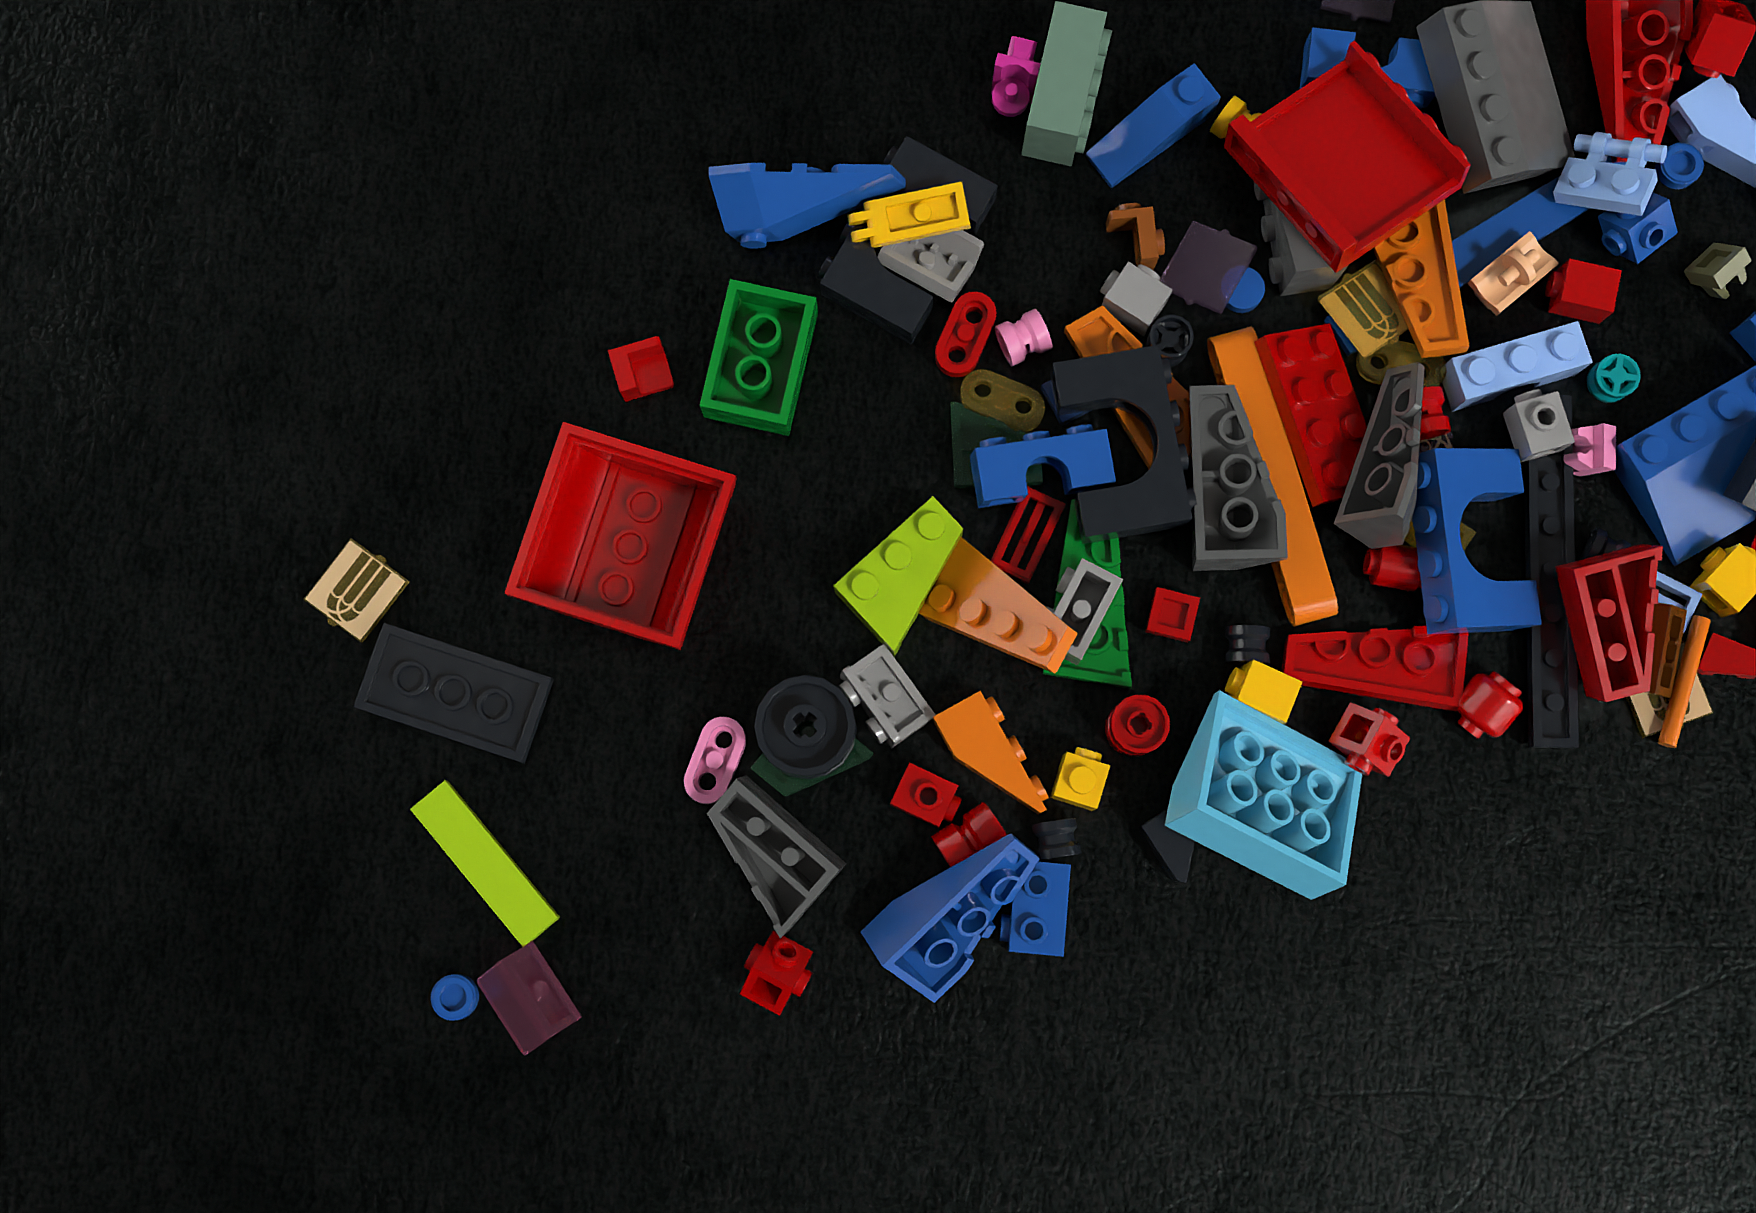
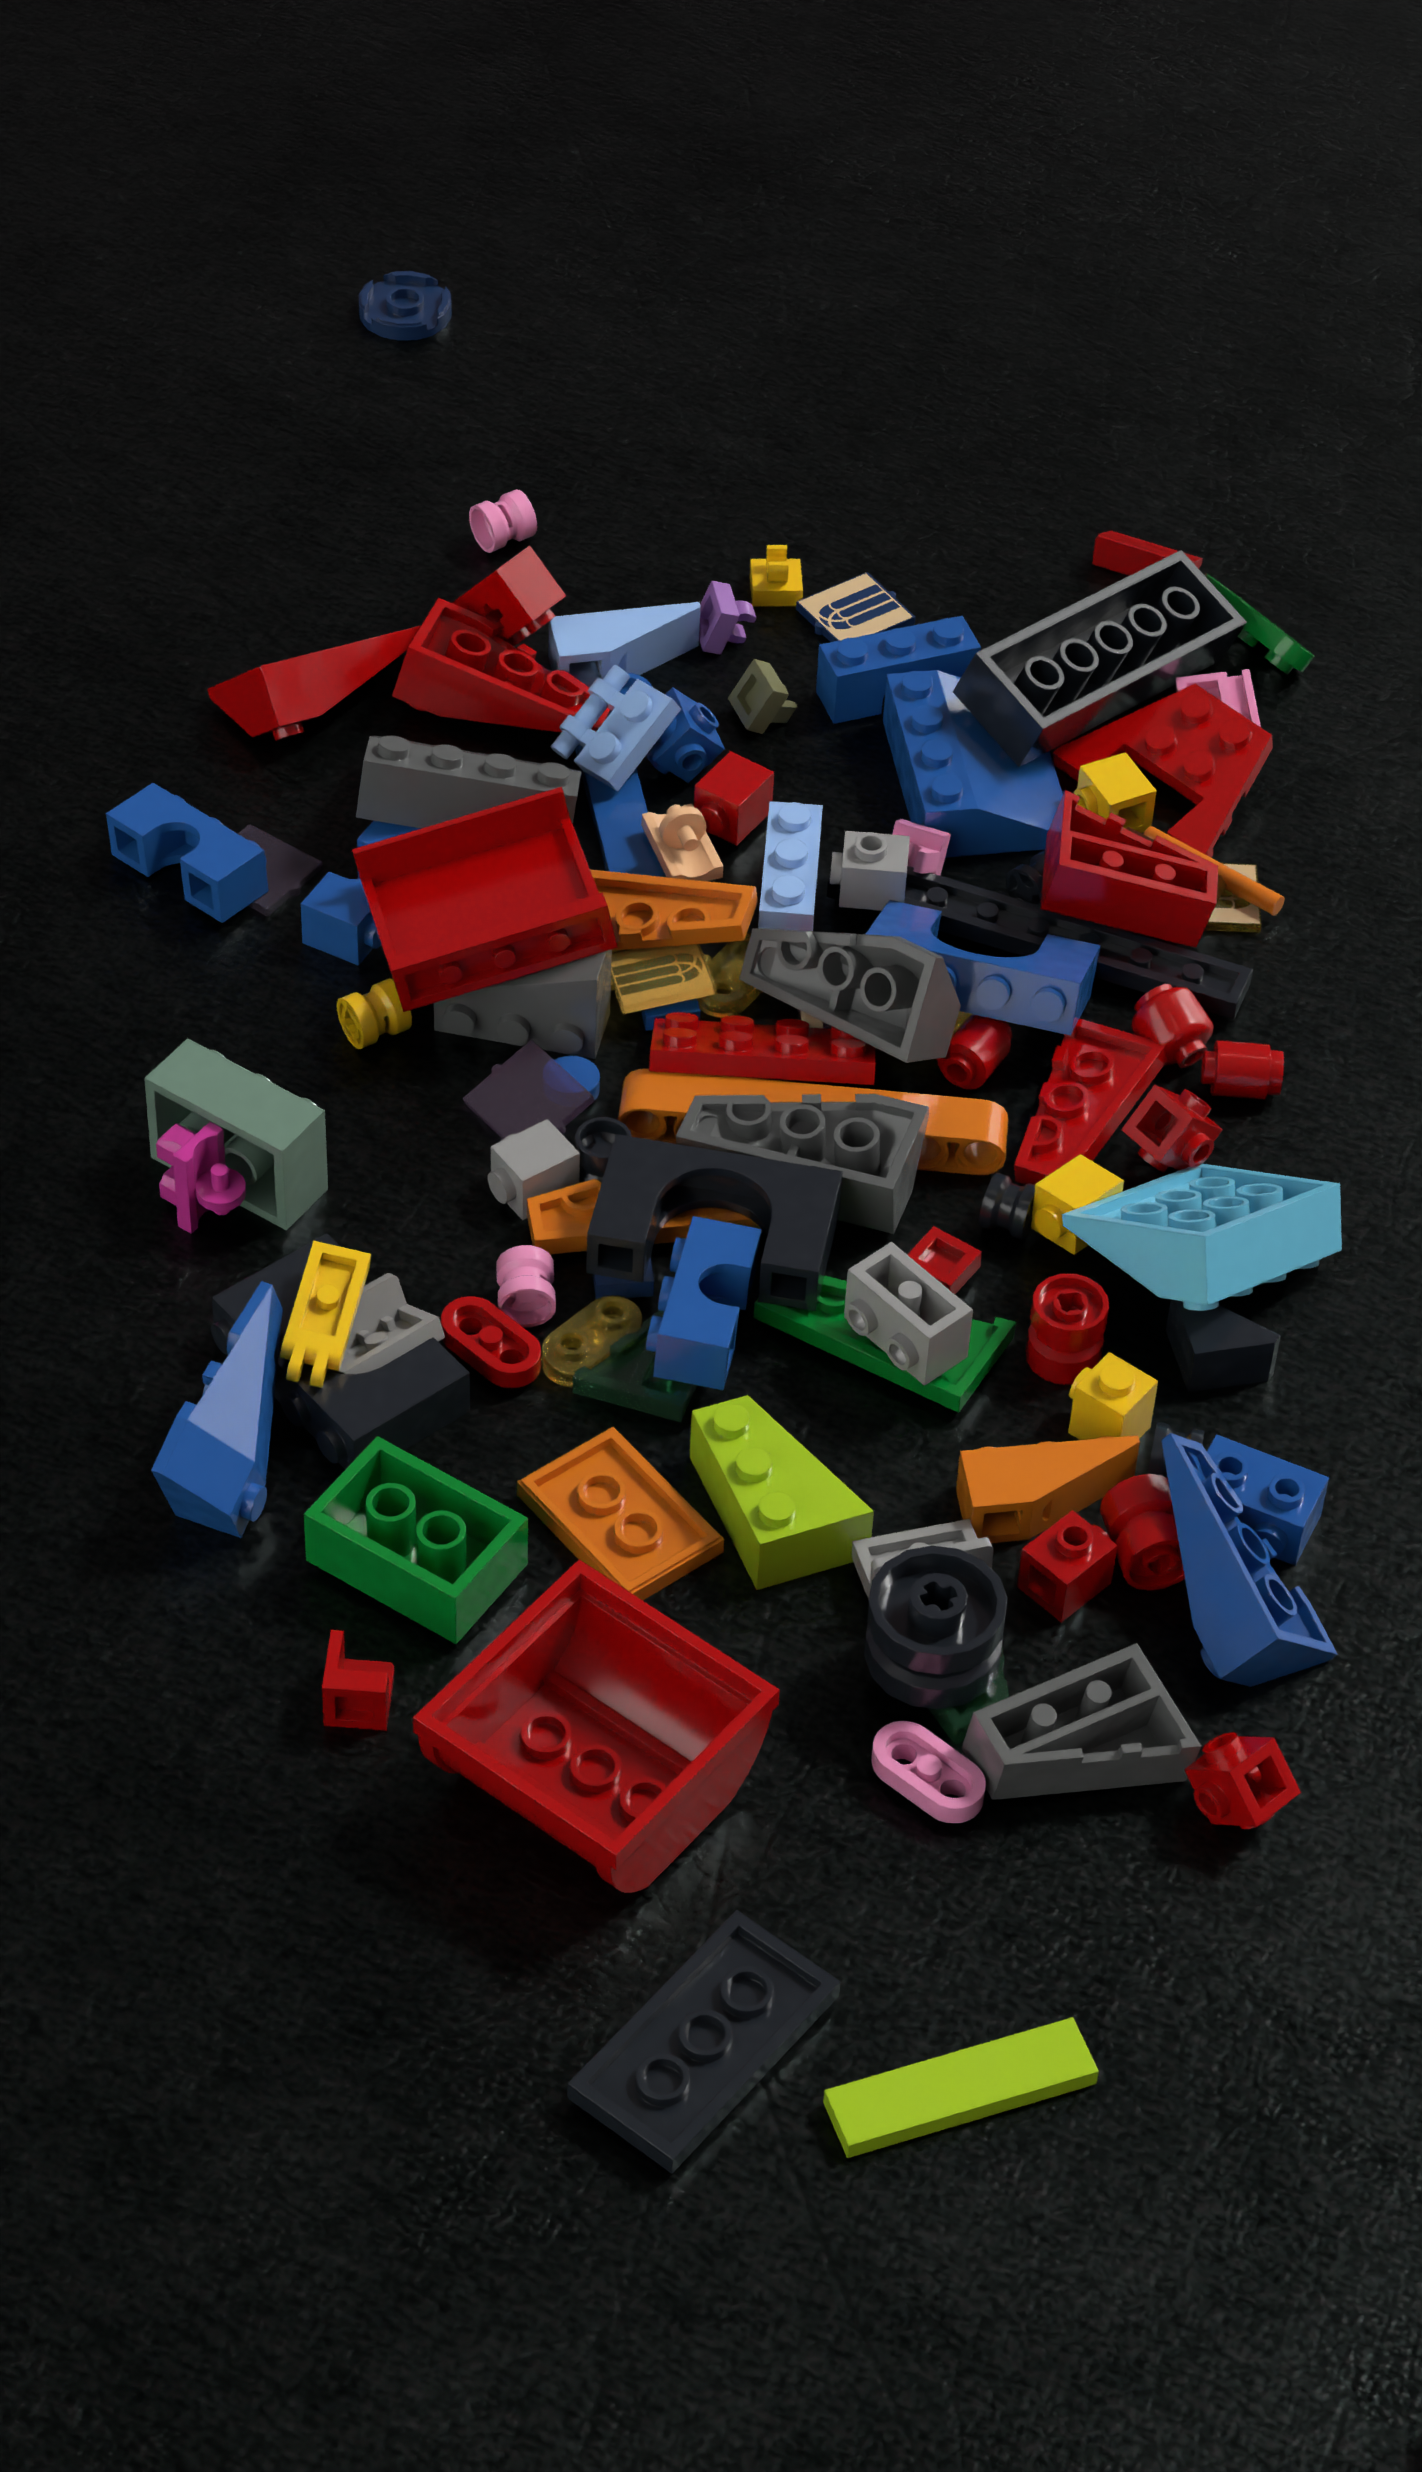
camera: 75 degrees left, 35 degrees down
piece [304,538,410,643] -> none
blue tile [431,974,479,1021] -> none
clear pink panel [477,941,582,1055] -> none
orange wing [919,537,1078,674] -> none
red tile [991,486,1066,584] -> none
blue slope [1085,63,1221,188] -> none
dark orange bracket [1106,203,1165,270] -> none
teal wheel [1587,354,1641,403] -> none
none -> orange tile [517,1427,724,1600]
none -> red brick [1201,1040,1284,1100]

